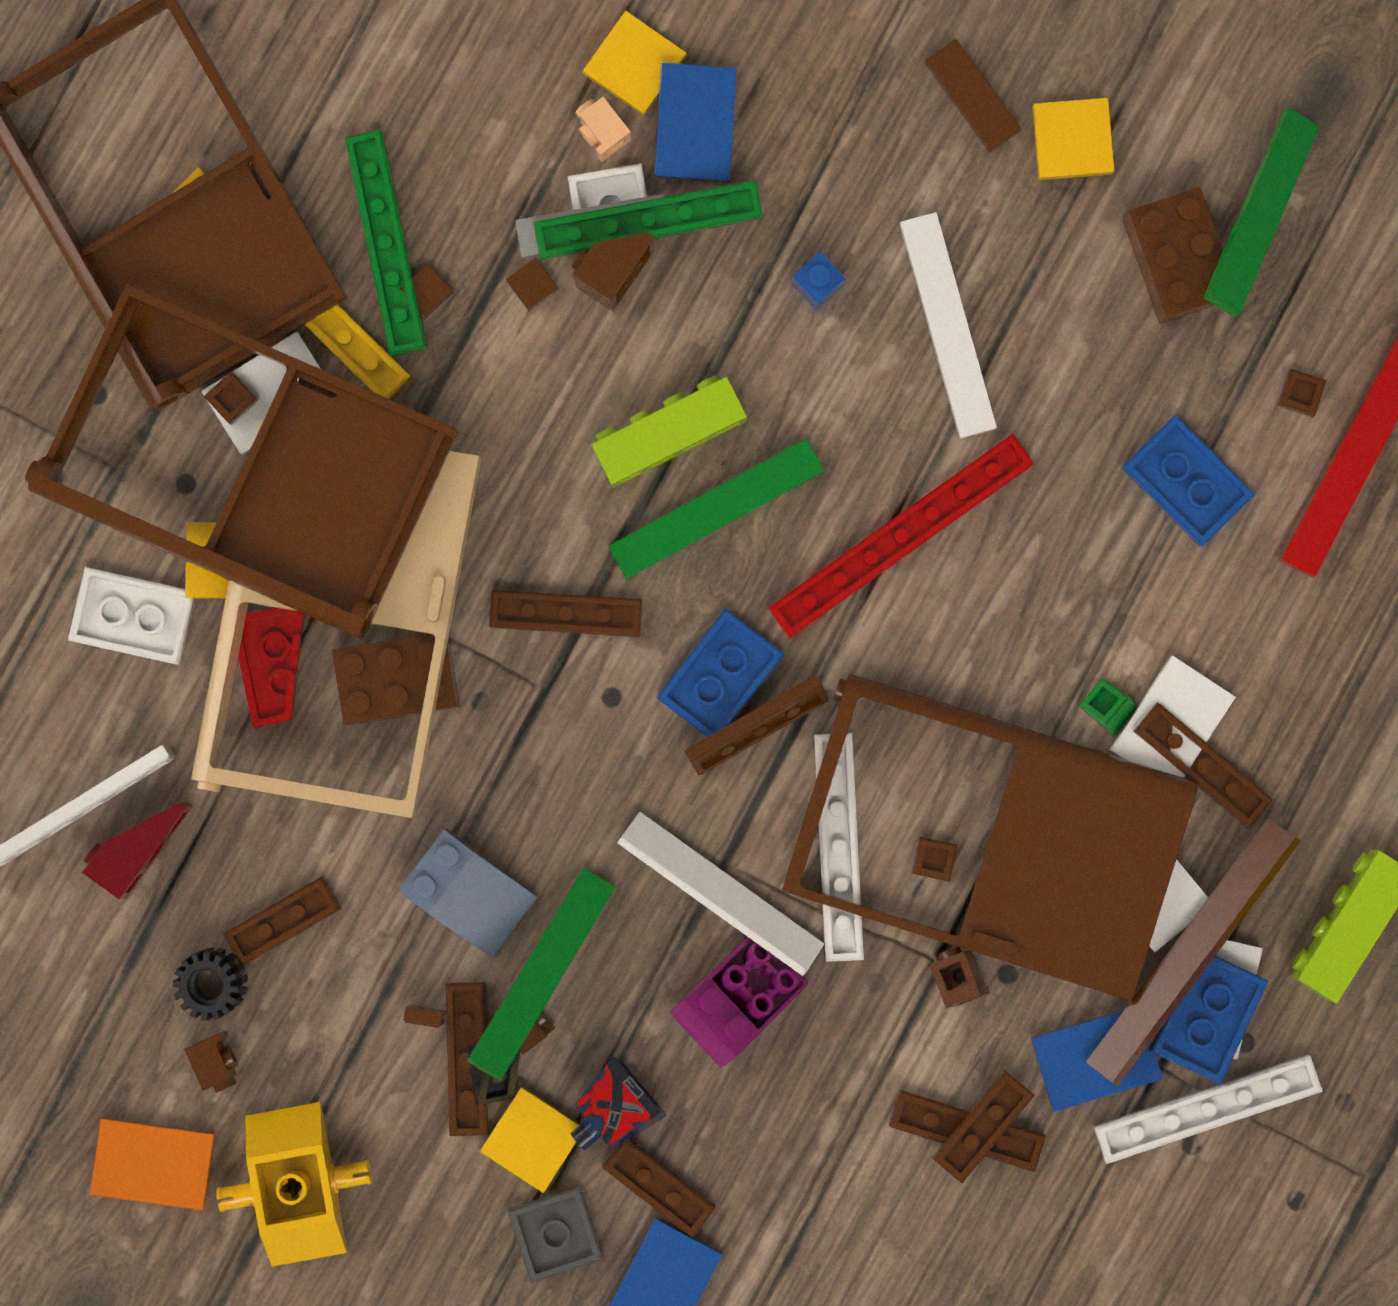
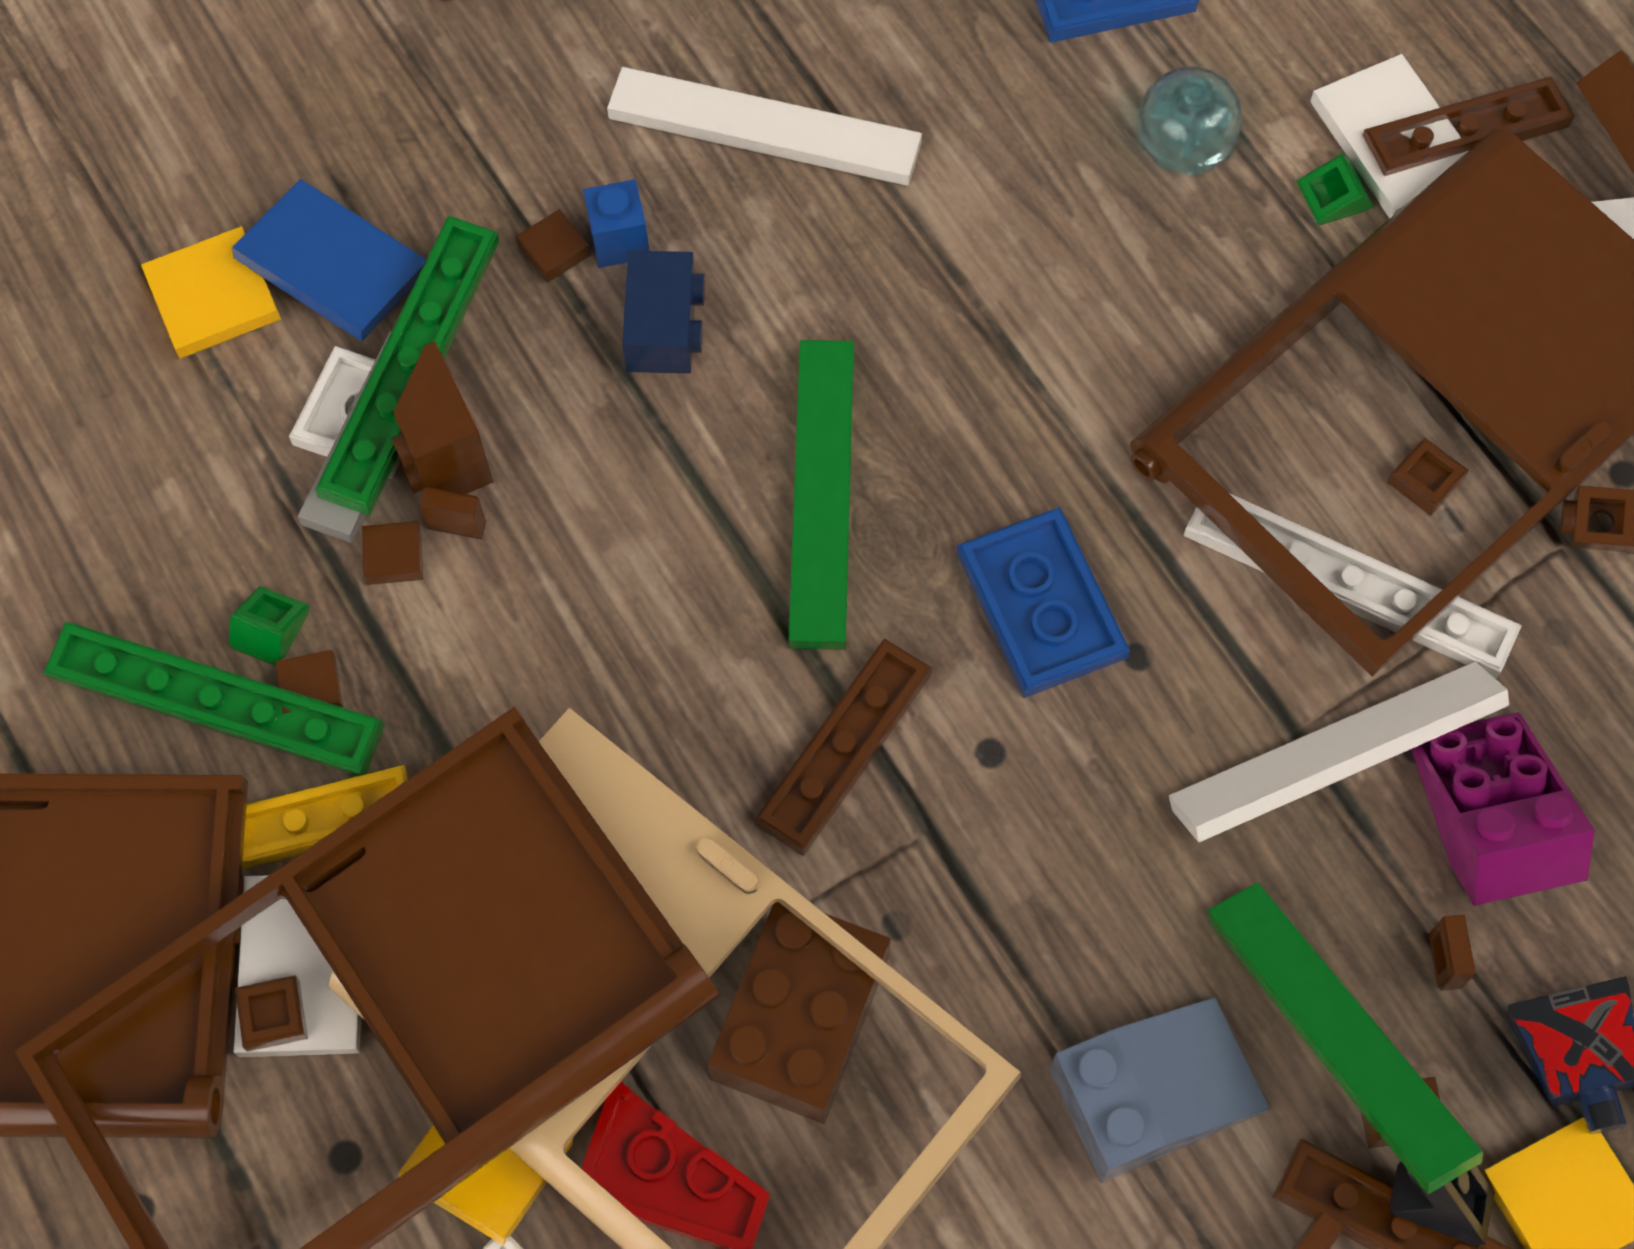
camera: 60 degrees left, 20 degrees down
light nougat brick [575,97,631,162] -> none
lime brick [591,376,747,488] -> none
reddish brown tile [684,674,829,776] -> none
red tile [768,433,1034,639] -> none
none -> green slope [229,586,310,666]
none -> reddish brown tile [419,487,486,539]
none -> reddish brown tile [516,209,591,283]
none -> dark blue brick [622,251,705,373]
none -> clear light blue cylinder [1136,66,1242,175]
none -> reddish brown tile [1428,914,1476,991]

